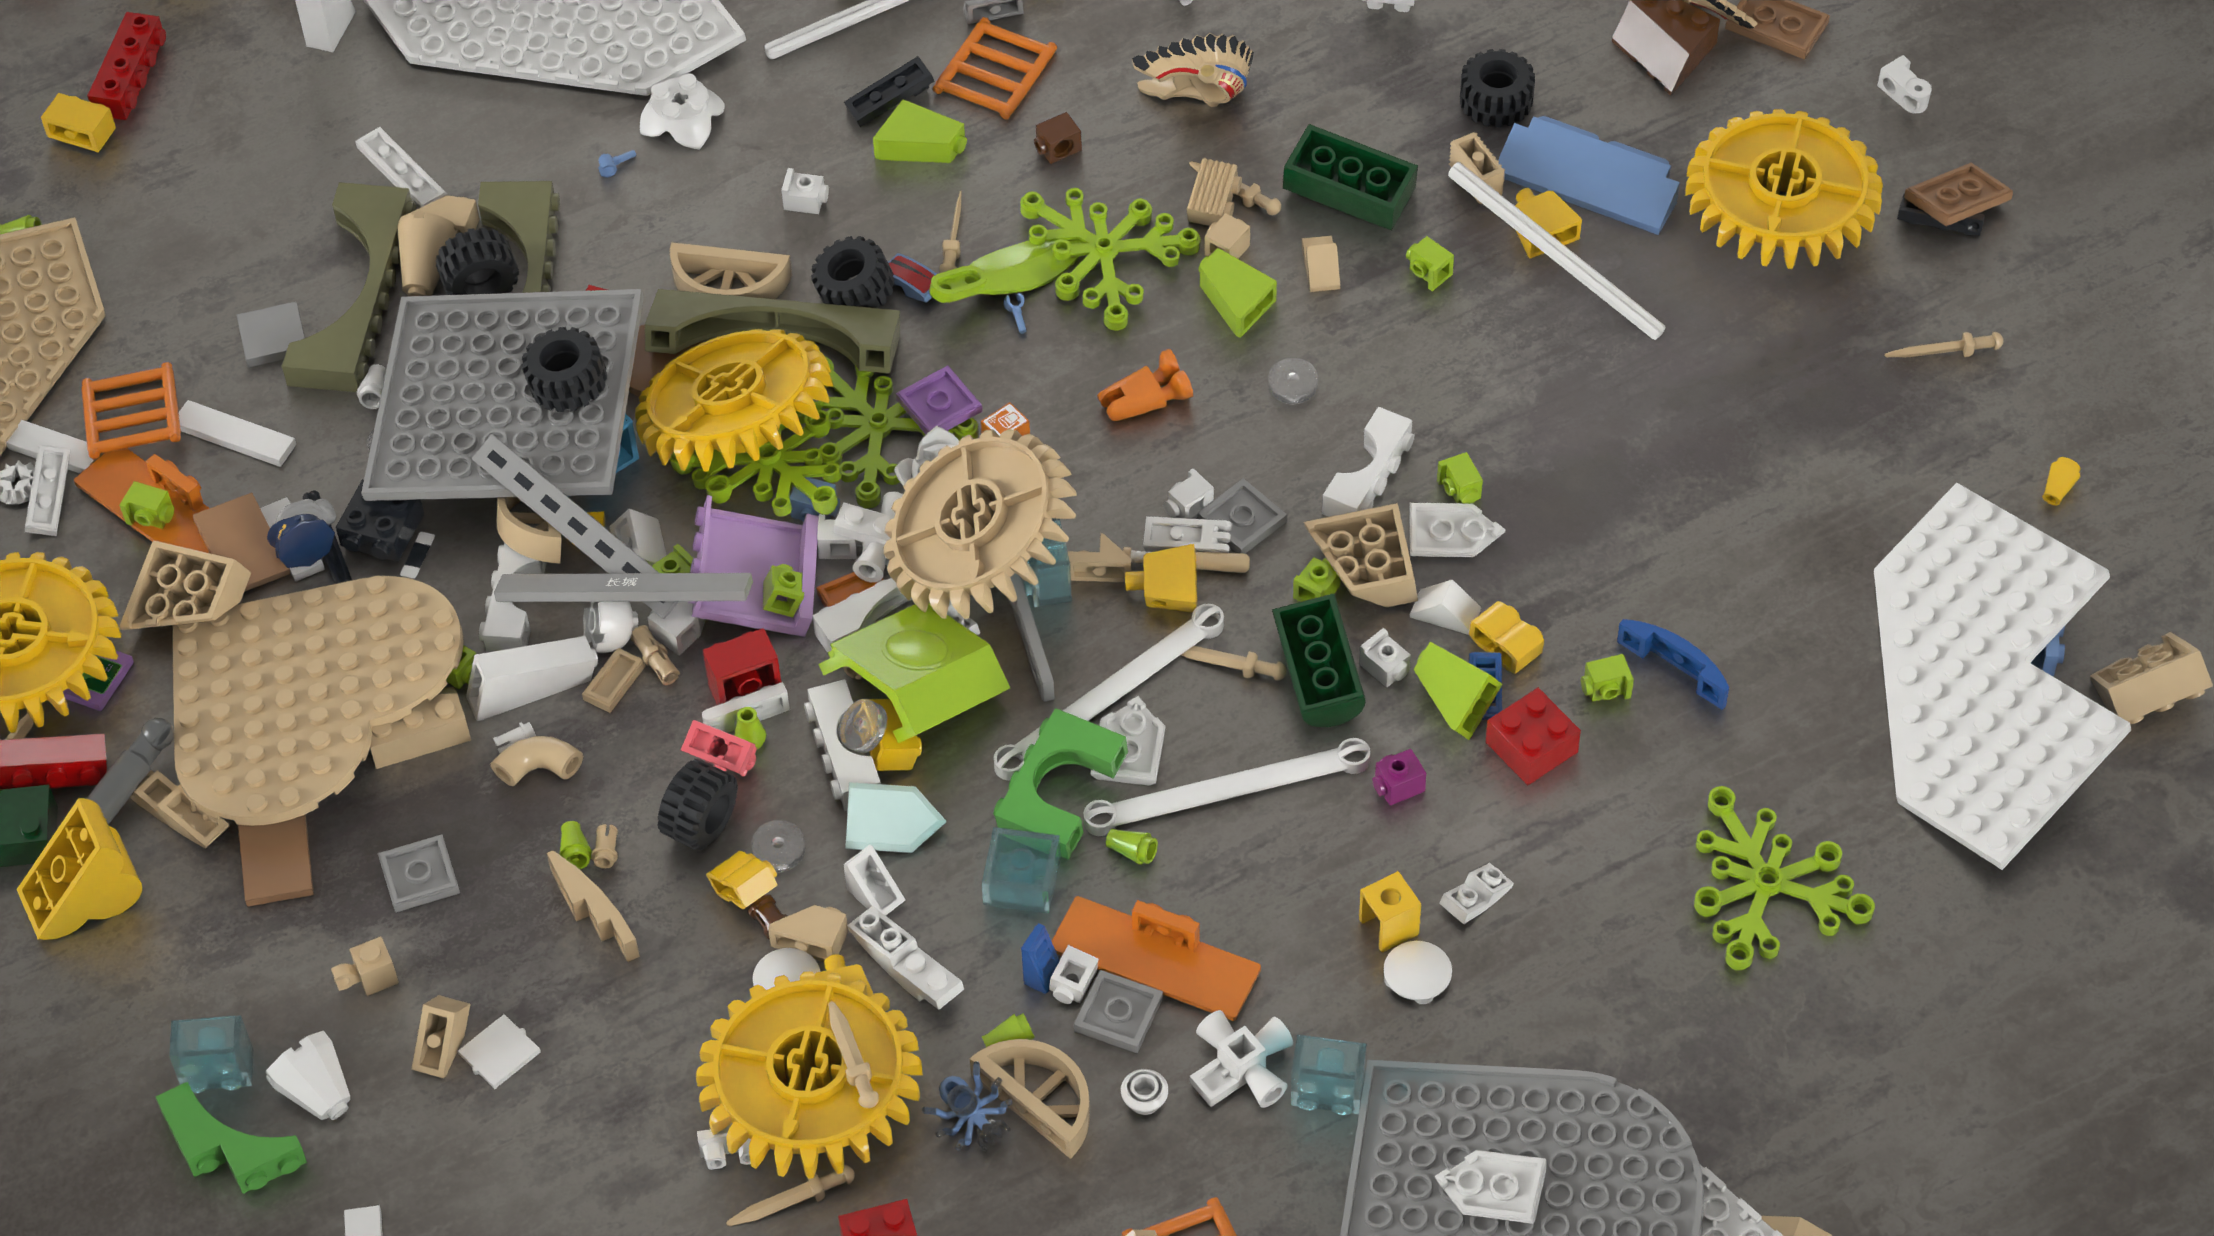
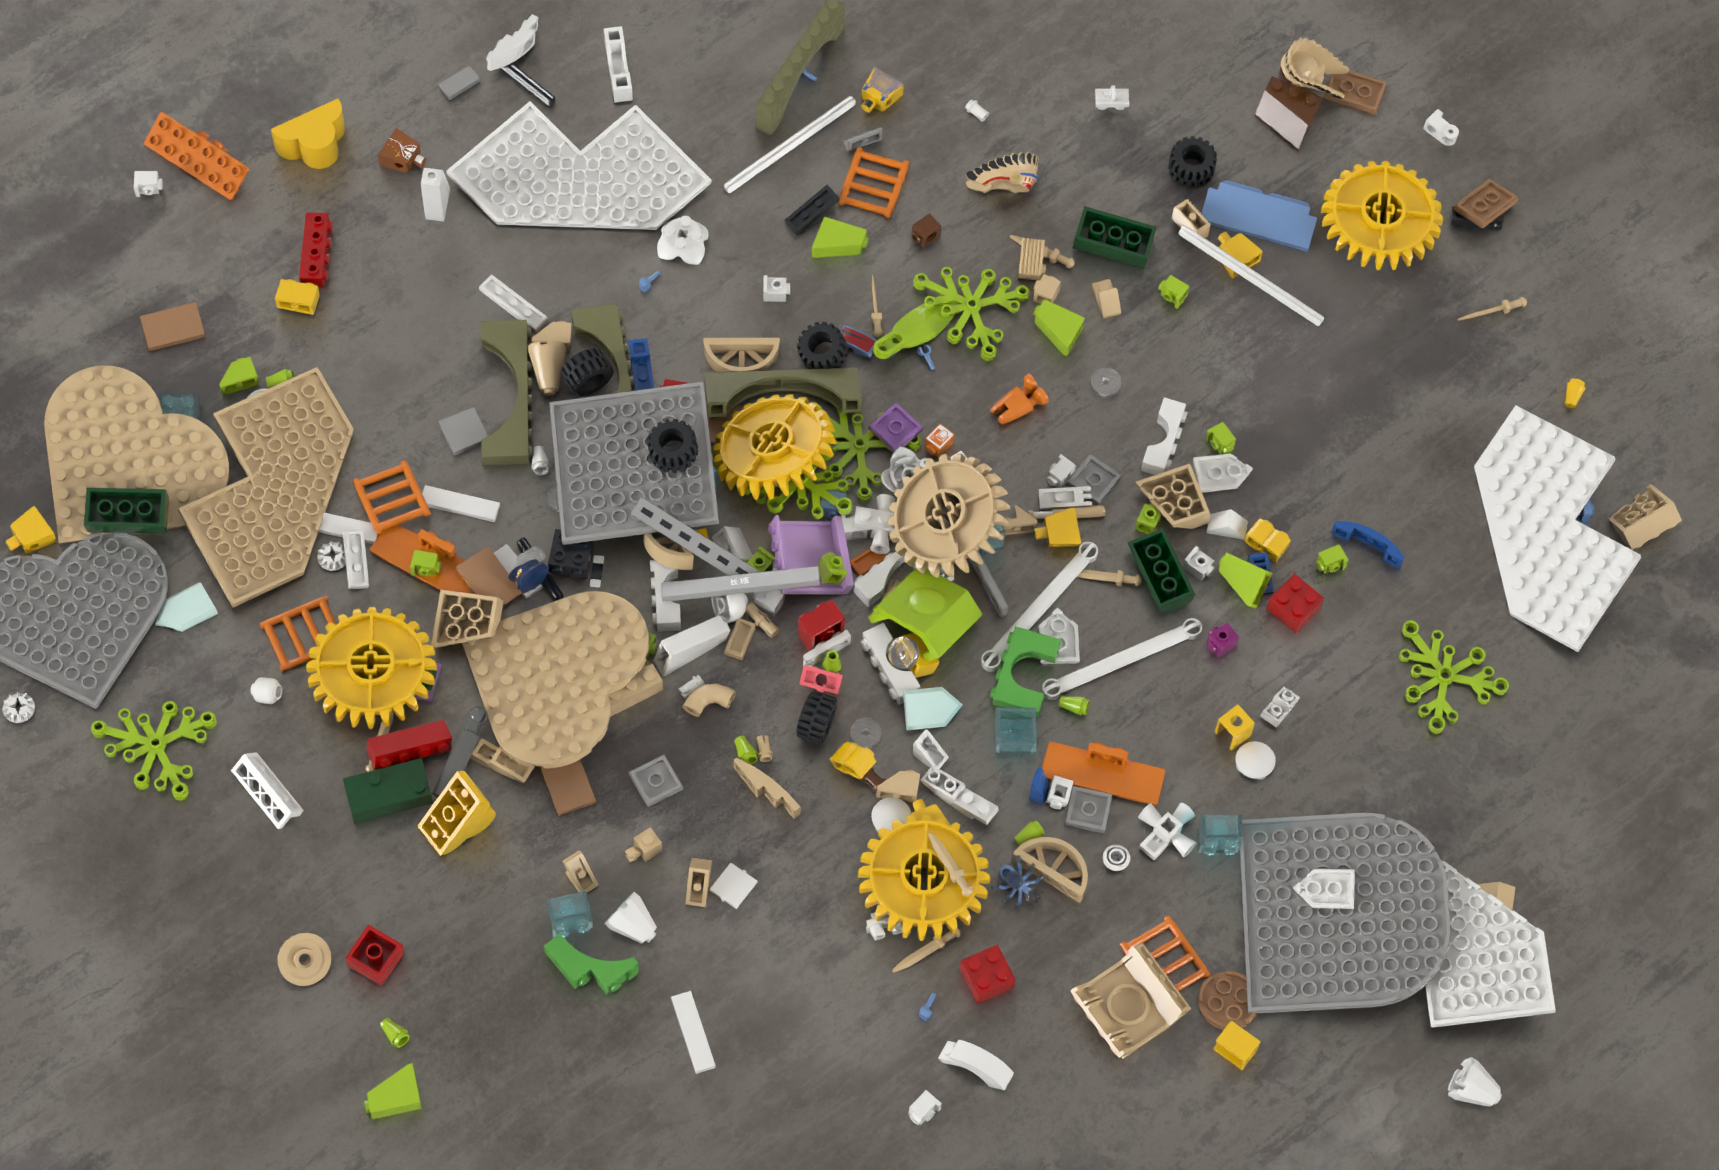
camera: 15 degrees left, 10 degrees up
none -> tan slope [562,850,599,896]
none -> blue slope [628,338,654,391]

